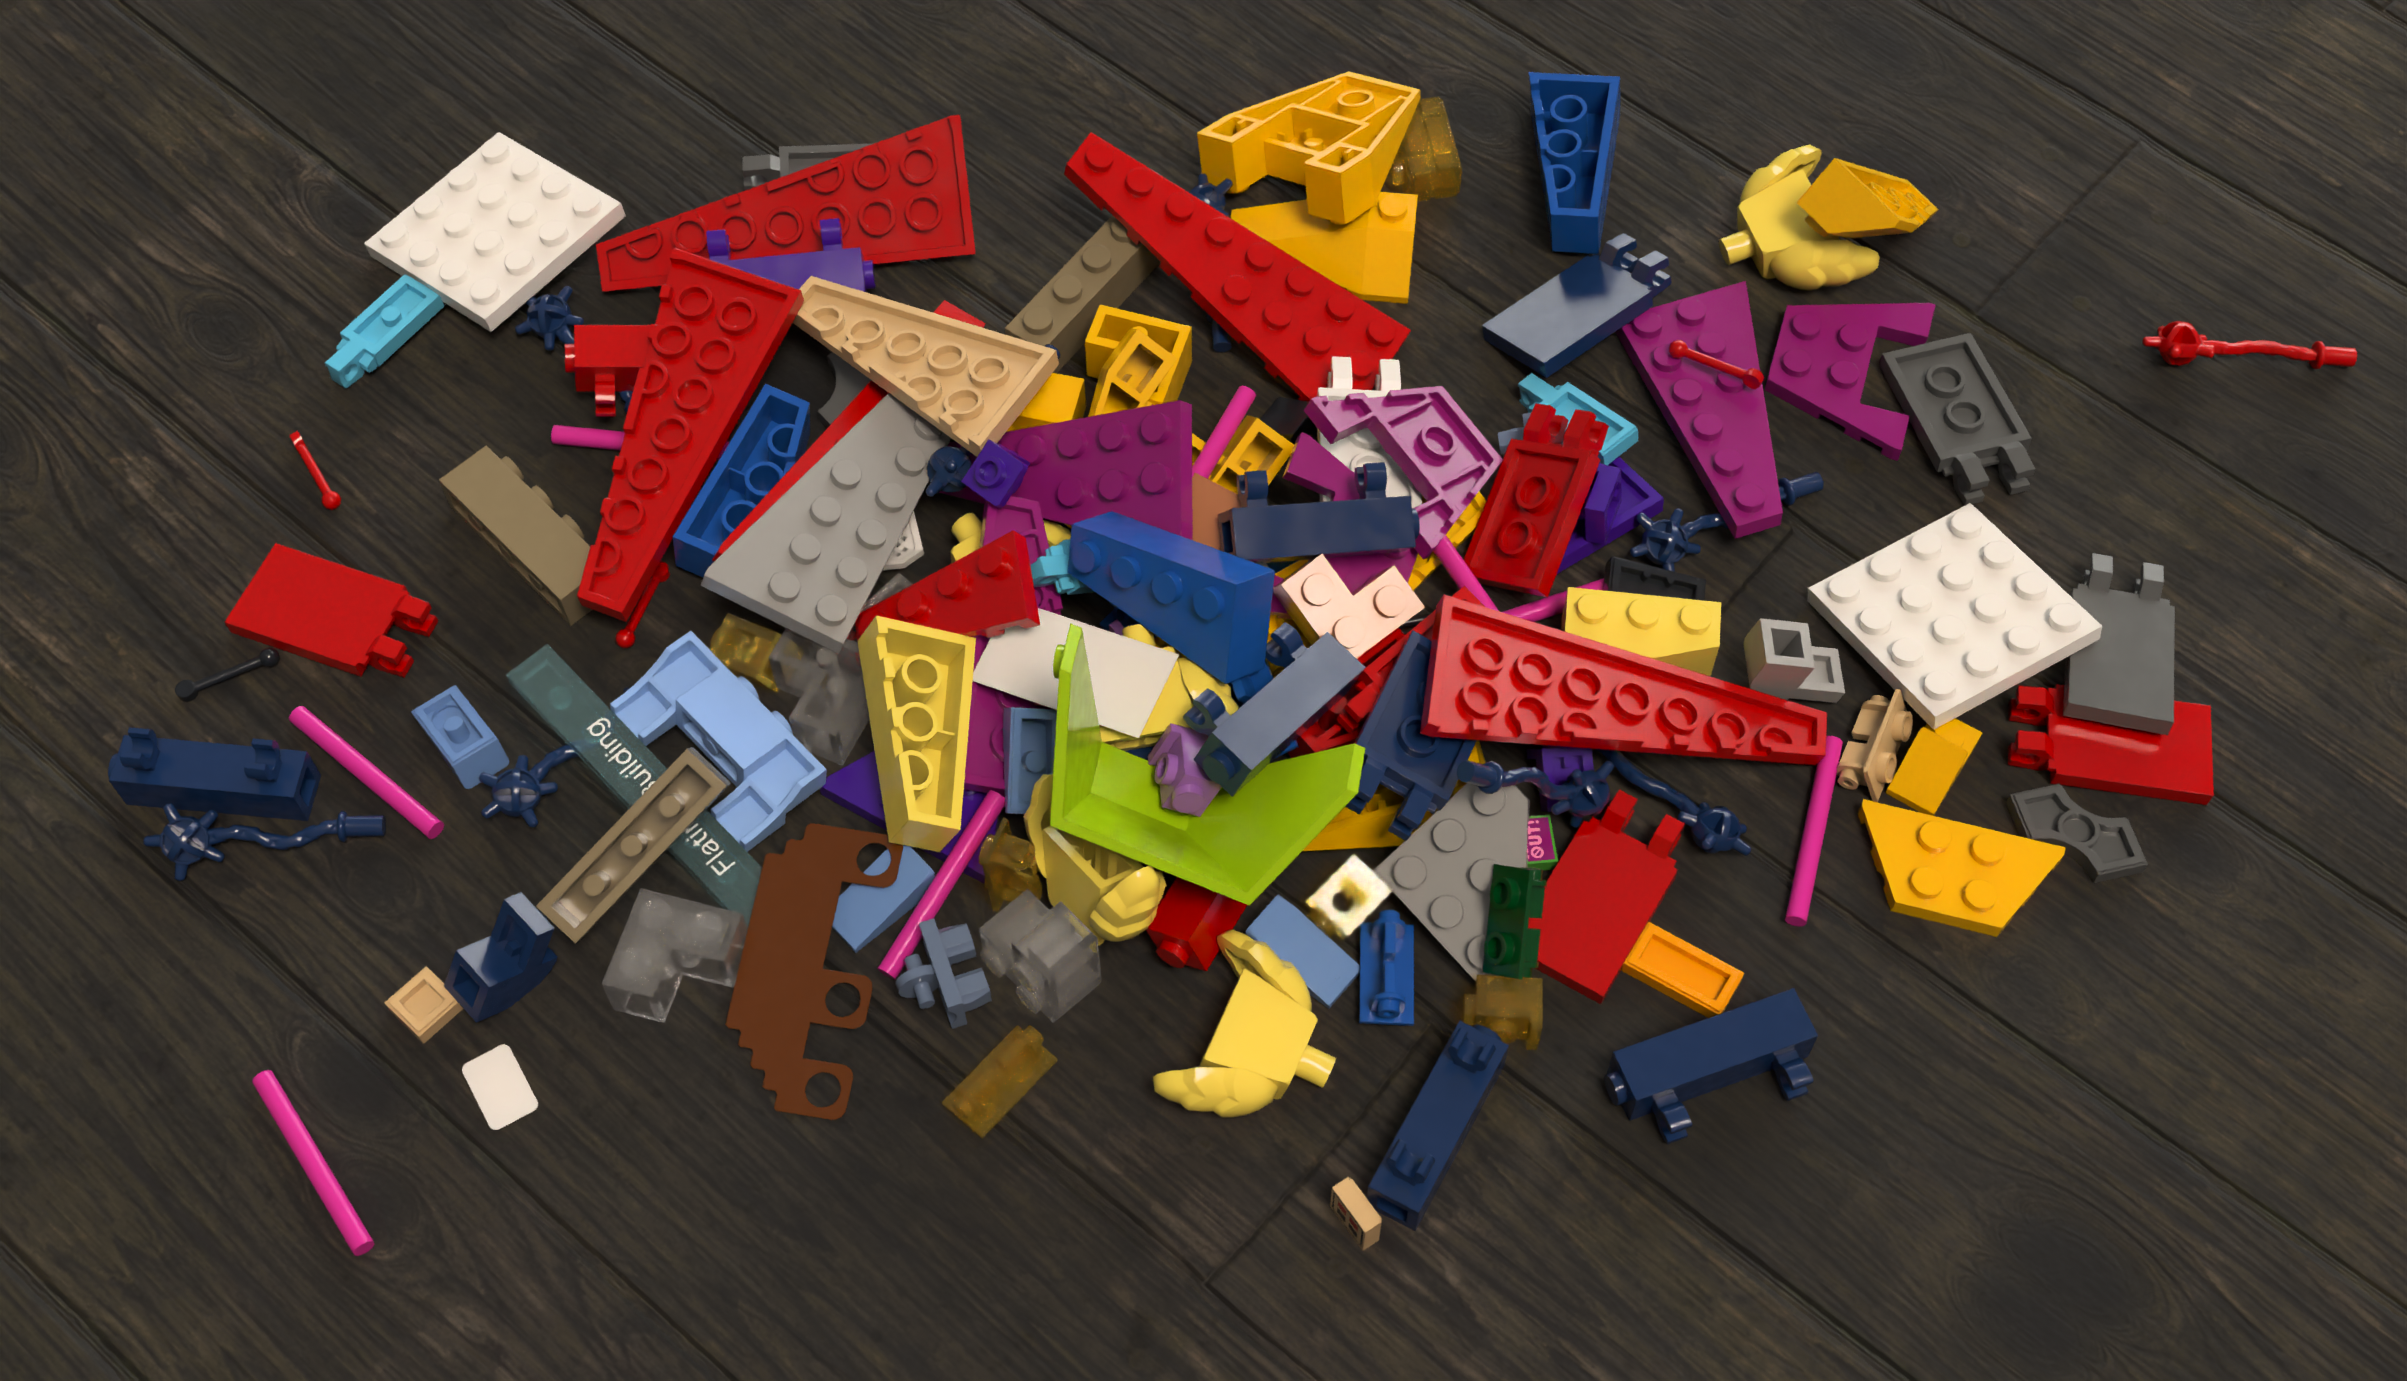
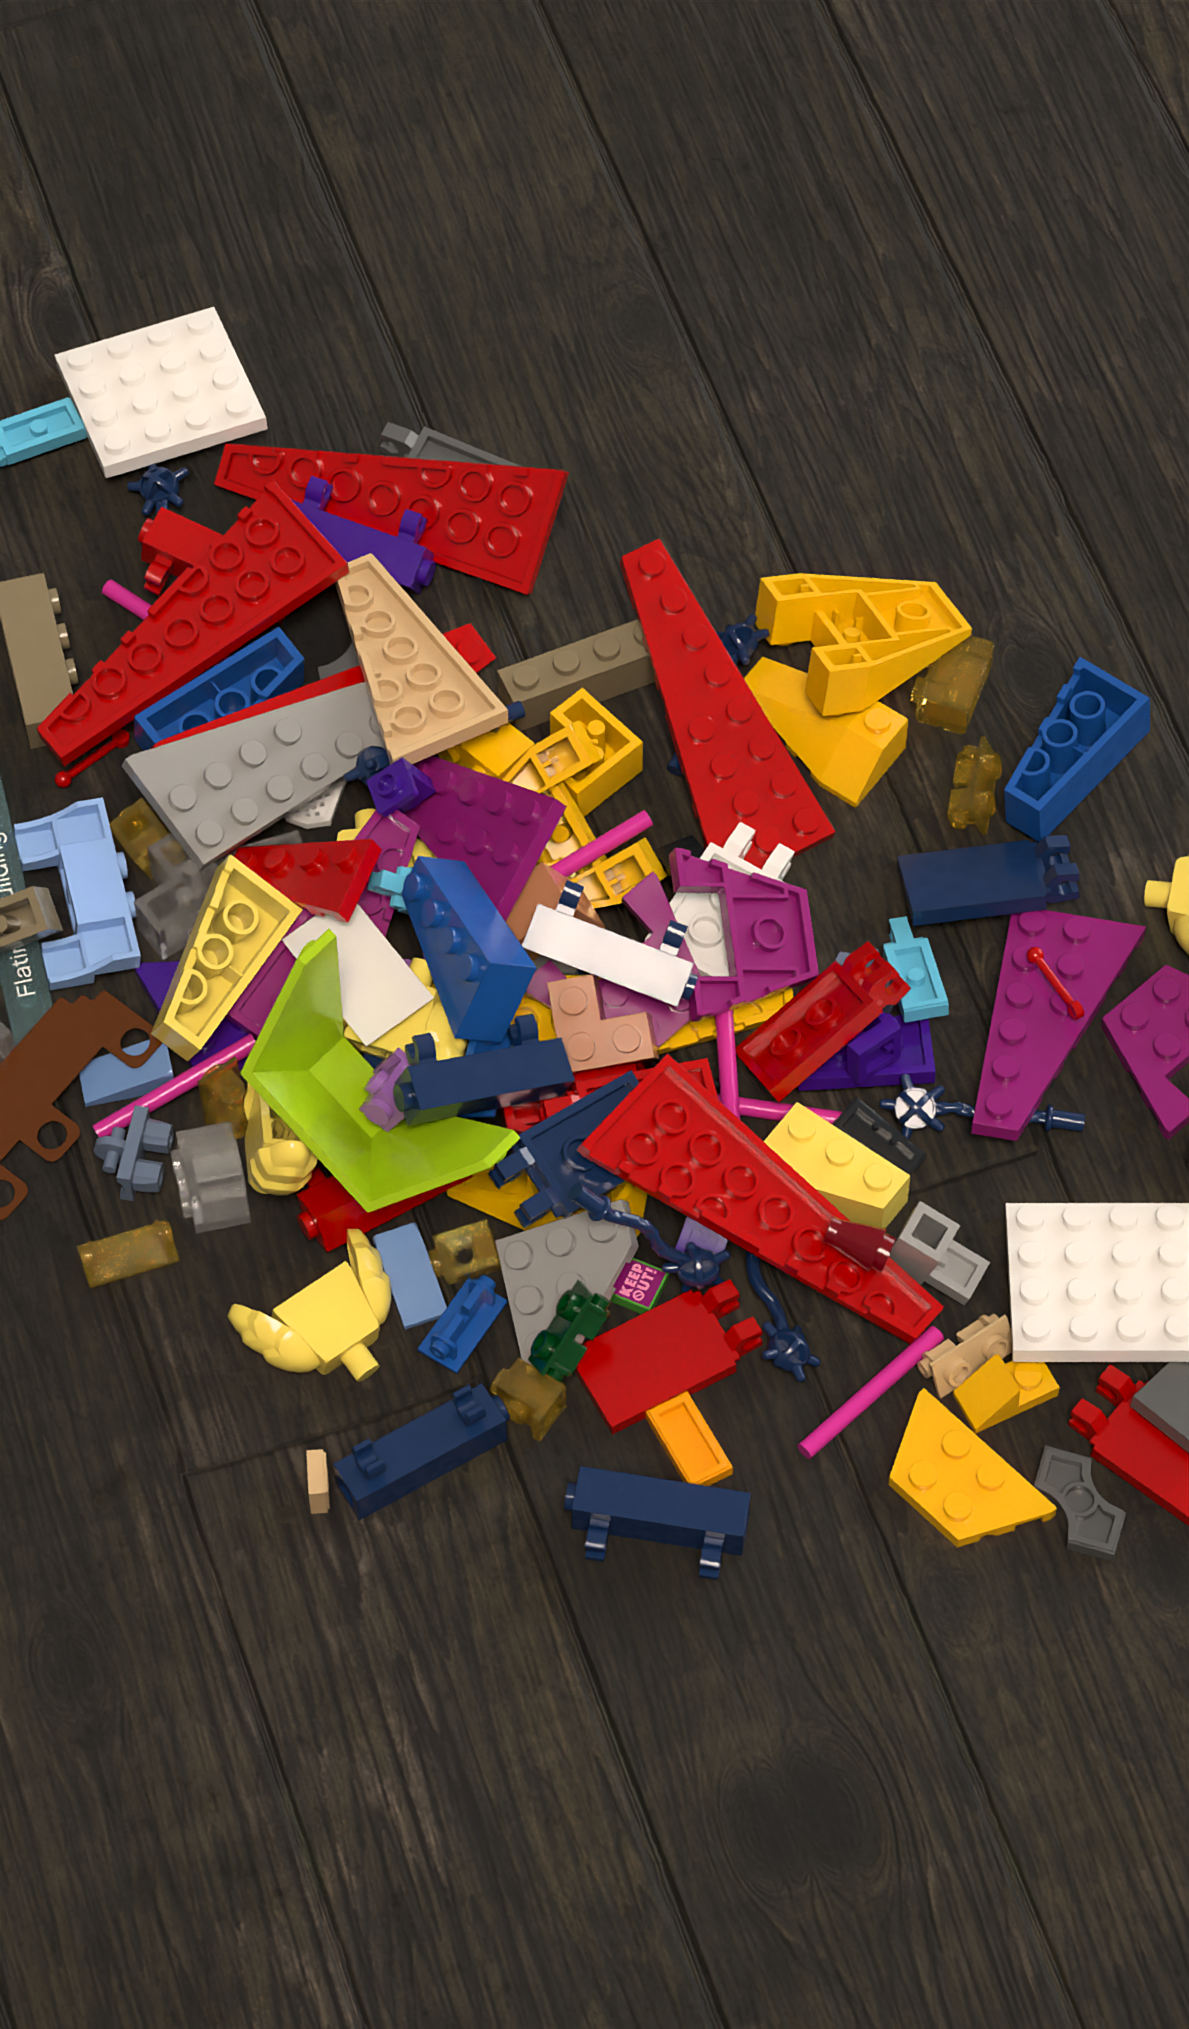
camera: 30 degrees right, 0 degrees up
none -> dark red cone [823,1216,896,1272]
none -> clear yellow hinge [947,736,1002,835]

